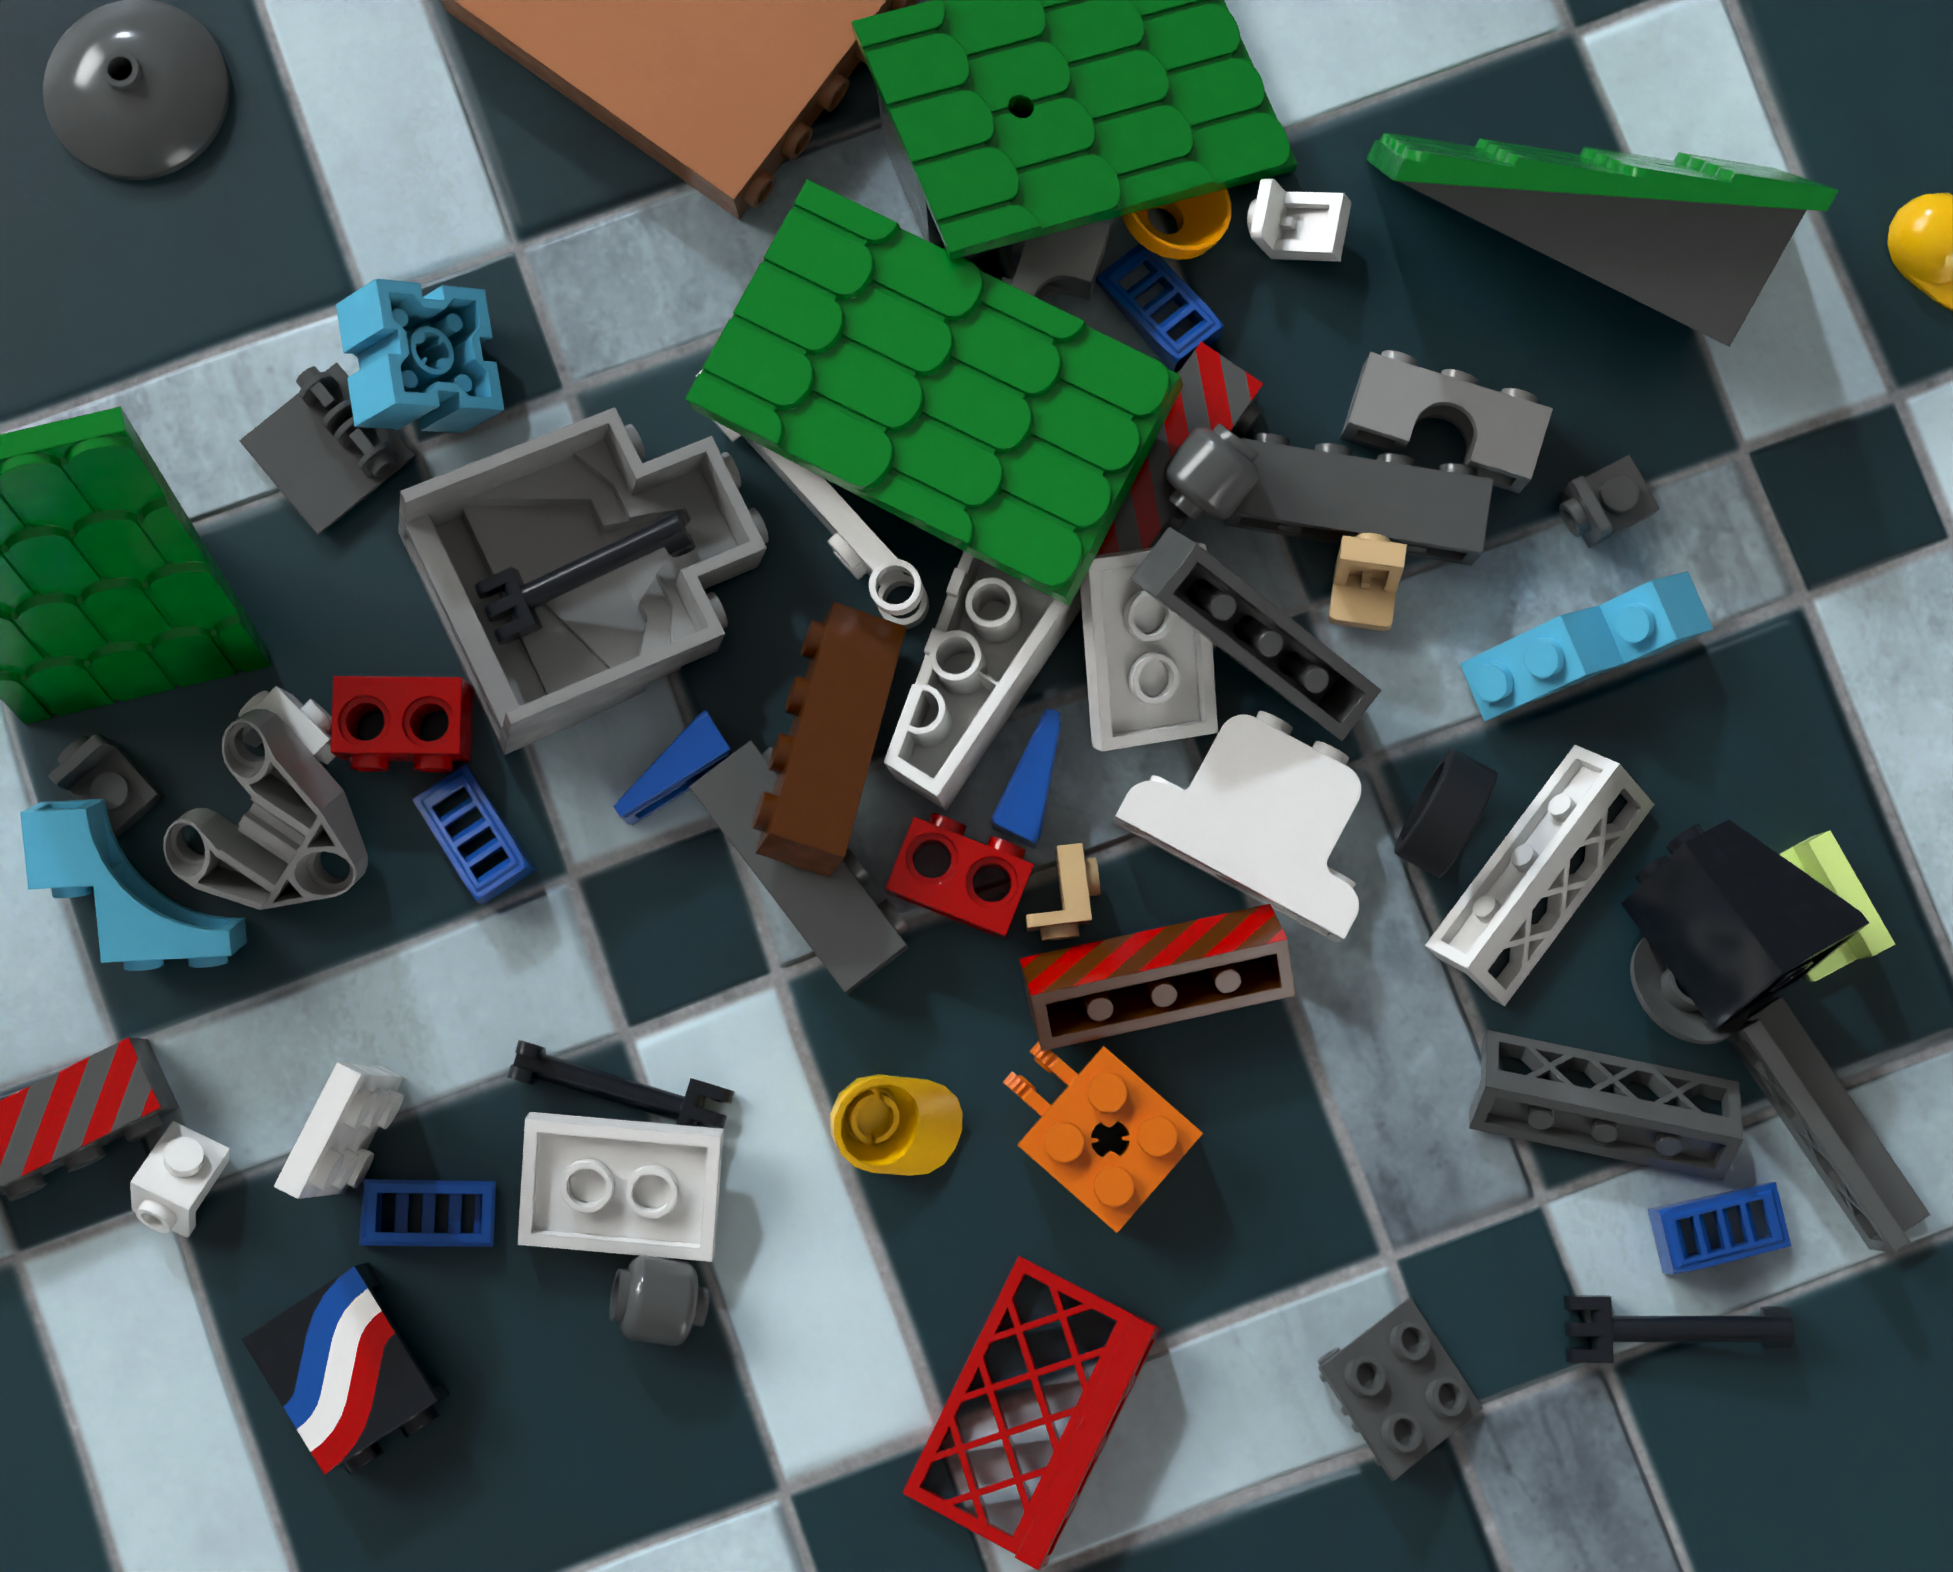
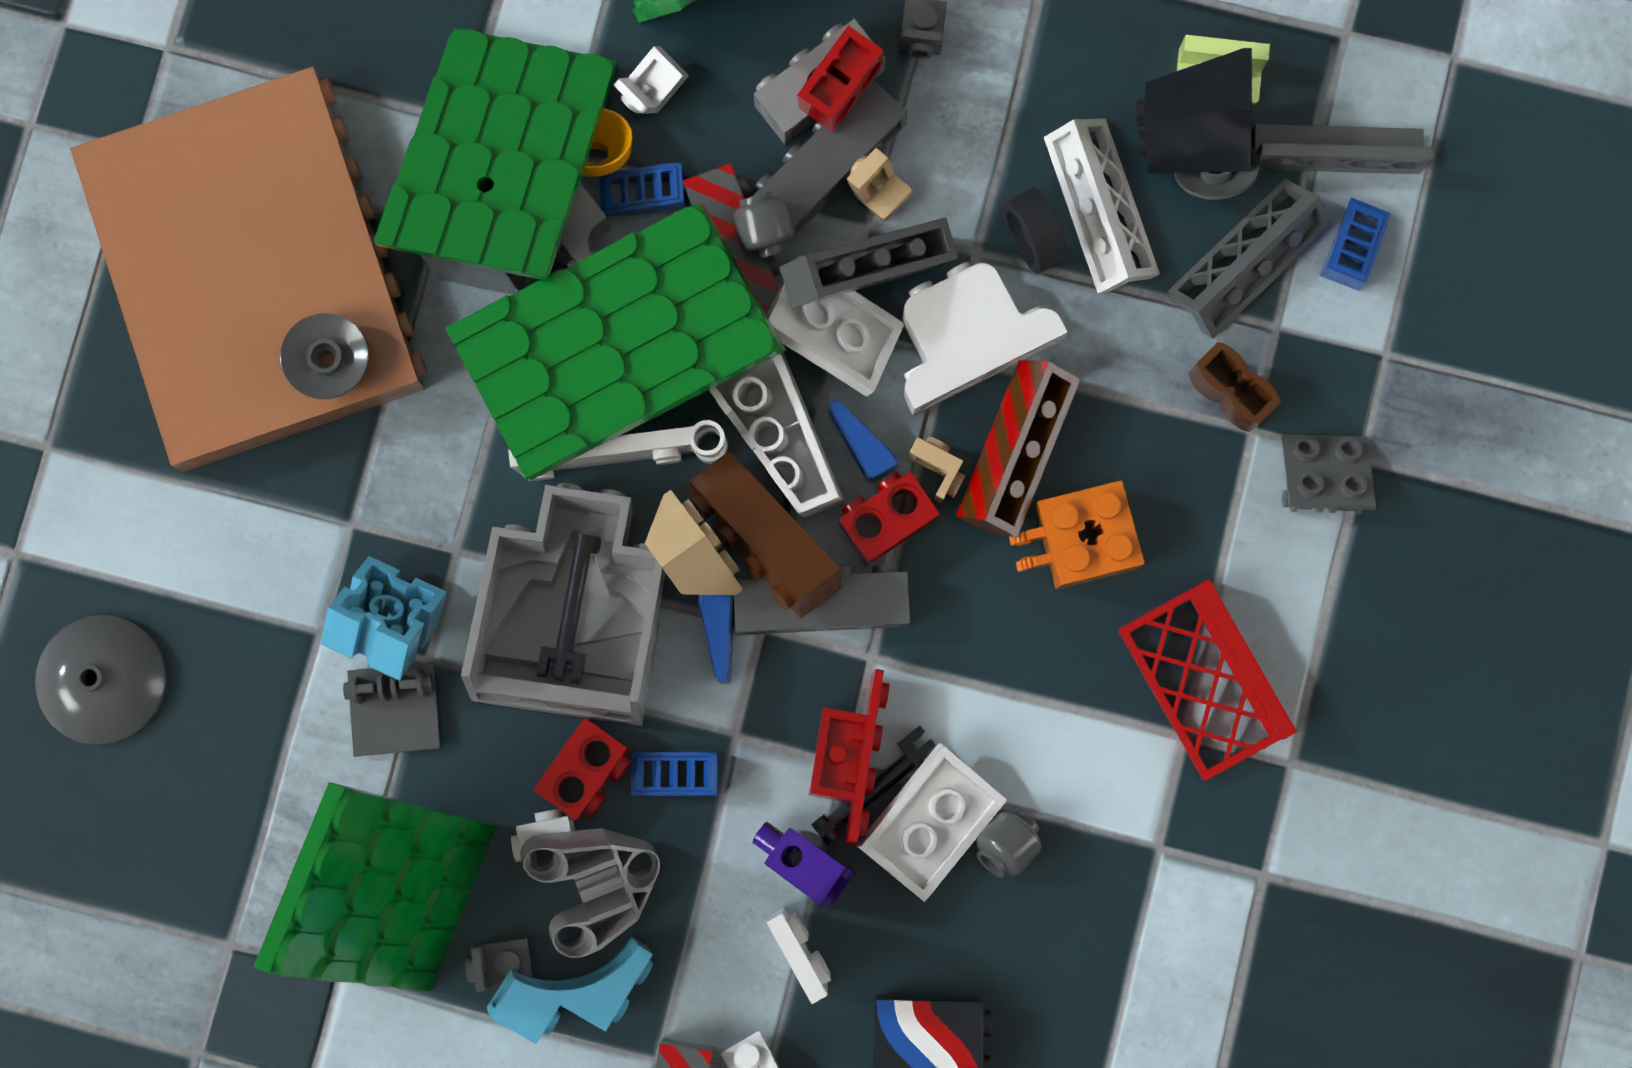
camera: 55 degrees left, 0 degrees up
blue slope [359,1179,496,1247] -> none
yellow cap [830,1074,963,1176] -> none
medium azure arch [1460,571,1713,722] -> none
black hinge [1564,1295,1794,1363] -> none
none -> dark grey dish [280,313,369,399]
none -> tan slope [645,490,743,595]
none -> dark purple torso [752,821,856,909]
none -> red brick [797,25,883,133]
none -> red bracket [808,669,890,847]
none -> reddish brown brick [1188,342,1281,432]

